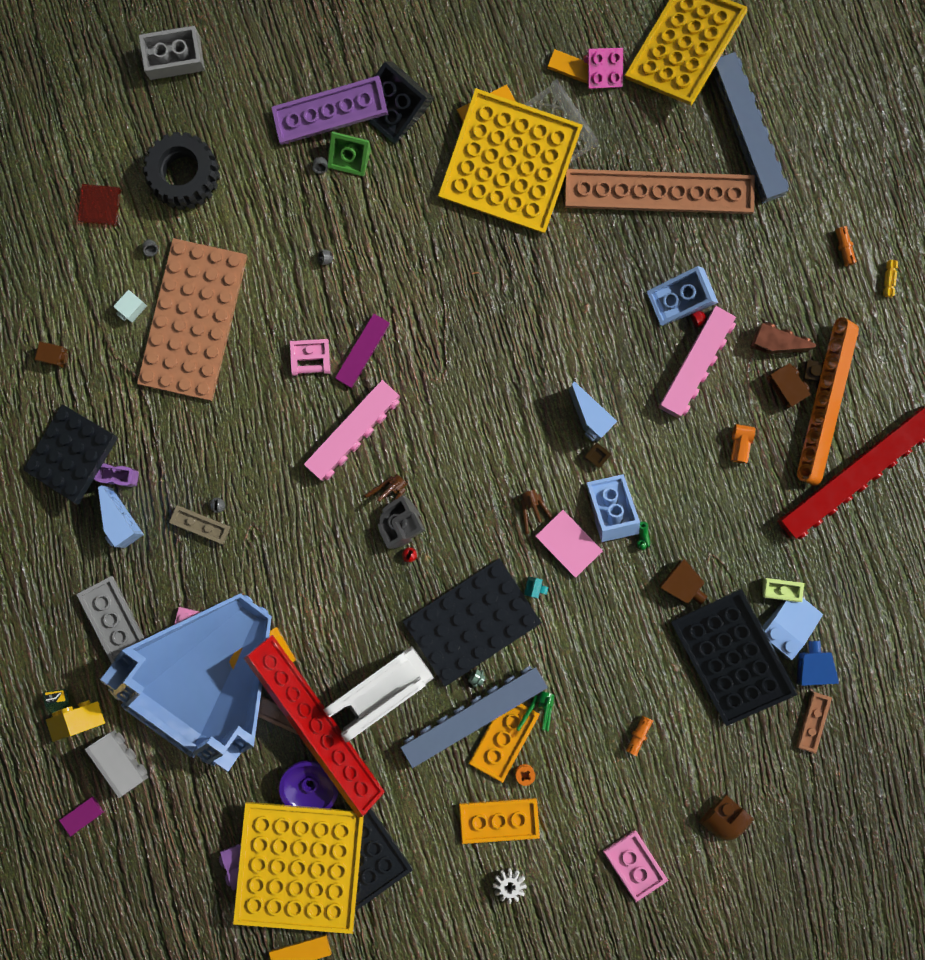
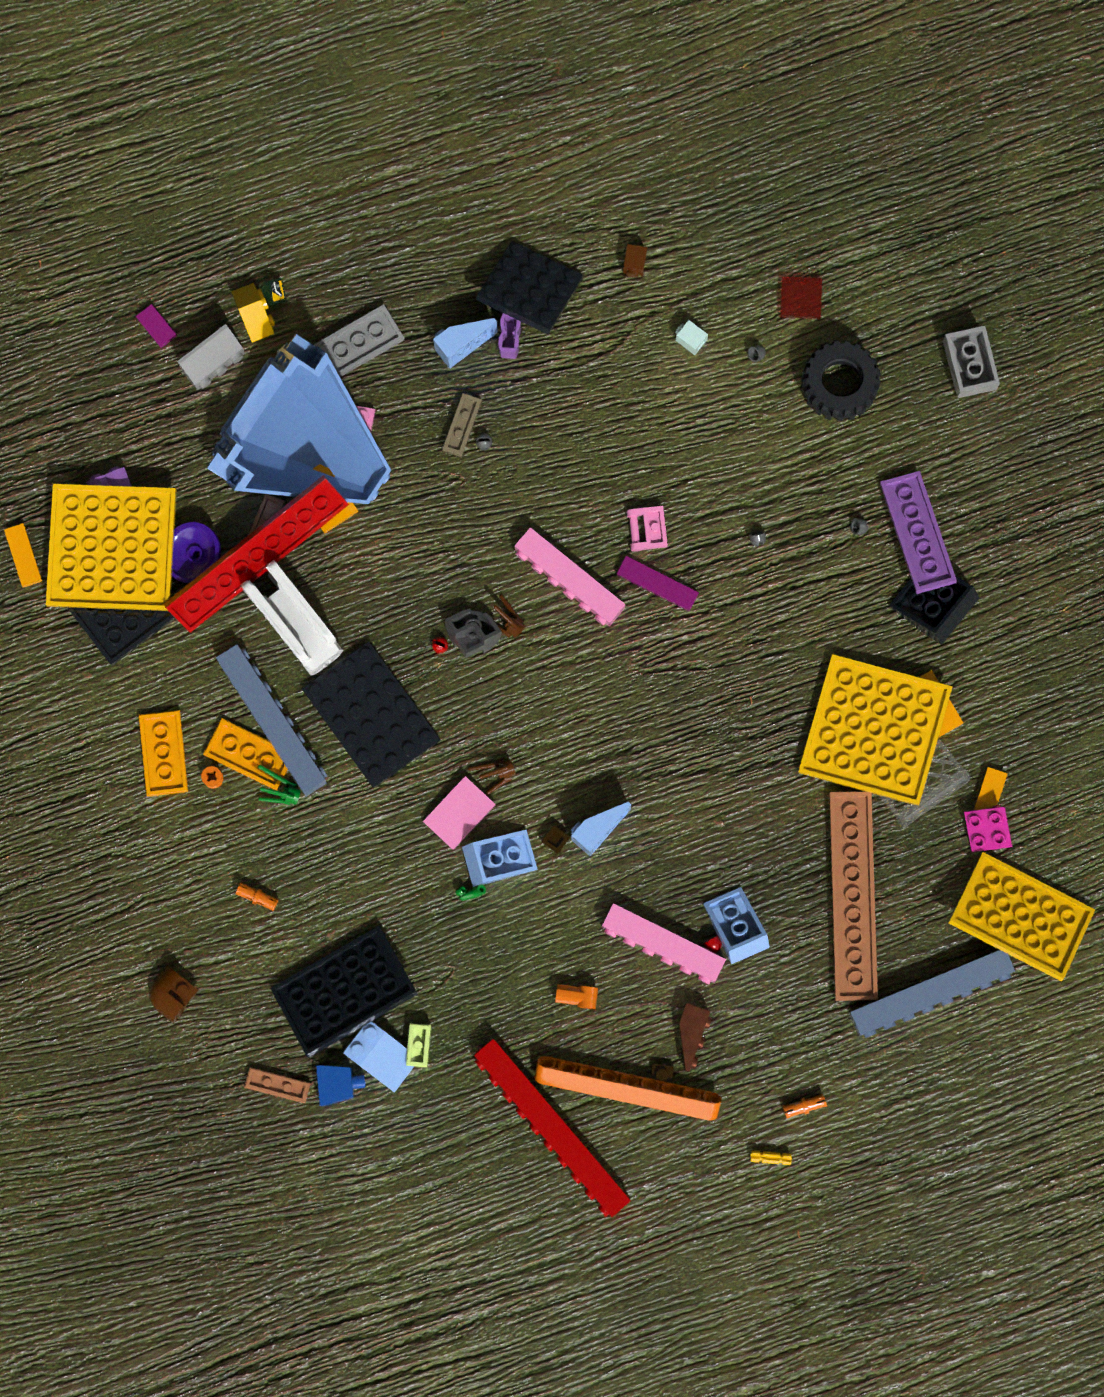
camera: 90 degrees right, 5 degrees down
nougat plate [137,238,248,401] -> none
bright green slope [328,132,371,176] -> none
sand green plate [468,669,485,688] -> none
white gear [493,868,527,904] -> none
teal tile [524,576,549,598] -> none
bright pink tile [603,829,668,902] -> none
reddish brown torso [658,559,708,605] -> none
reddish brown brick [766,363,811,409] -> none

